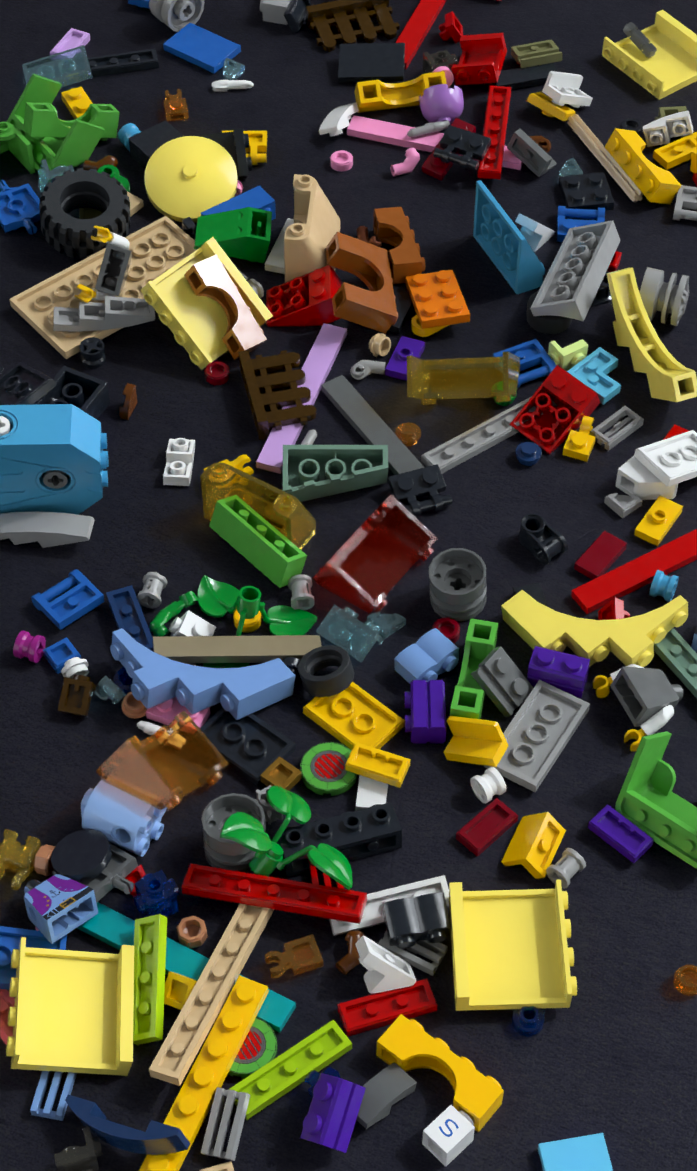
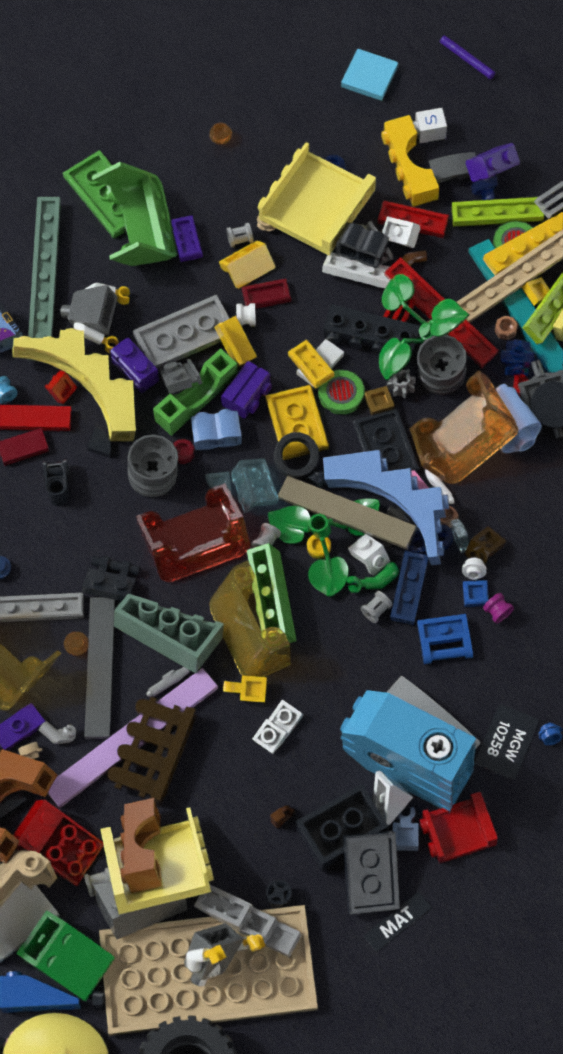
camera: 145 degrees left, 15 degrees up
dark red tile [204,361,230,385] -> none
clear orange plate [265,934,323,978] -> none

